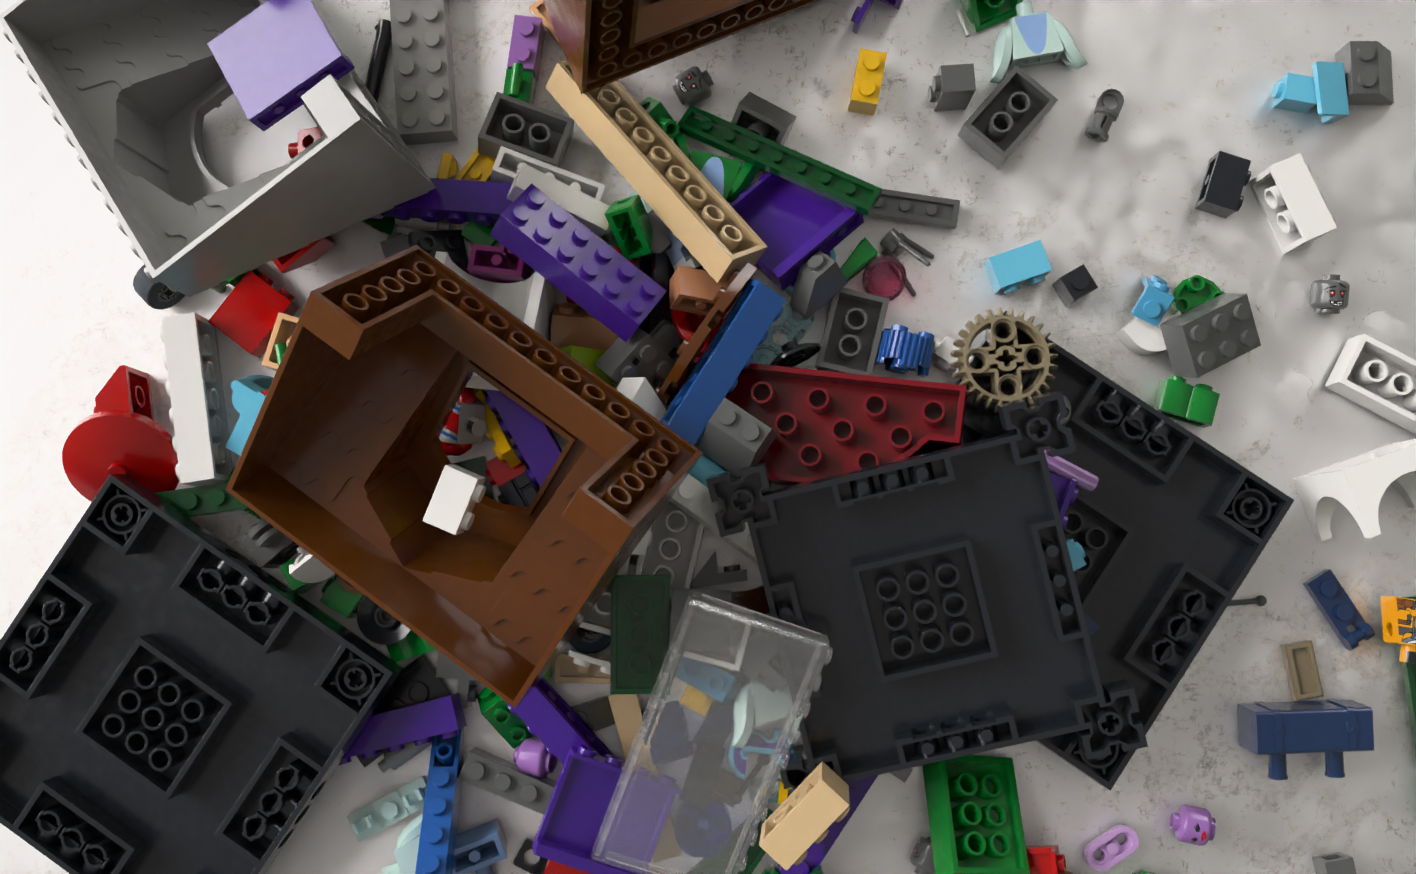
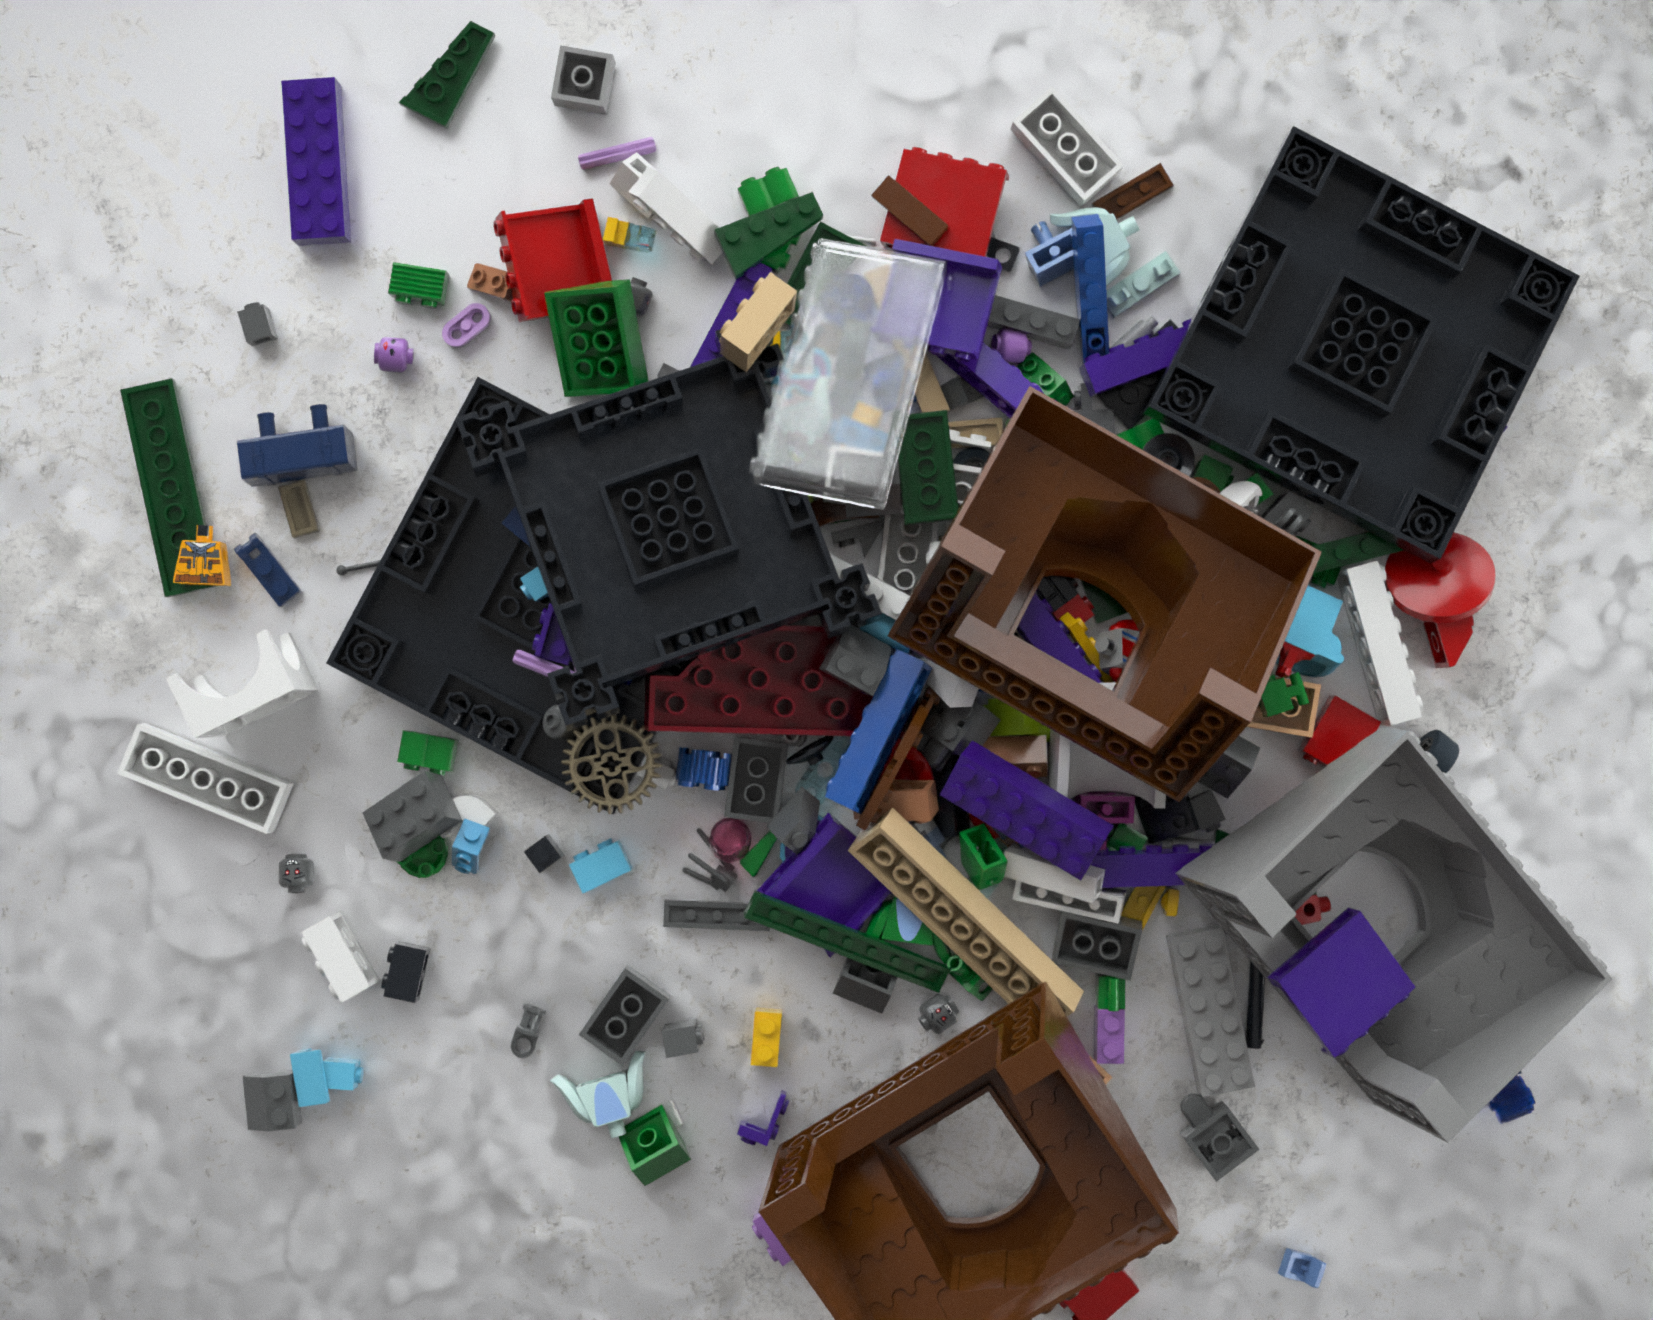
camera: 170 degrees right, 5 degrees up
white brick [422,464,486,535] -> none

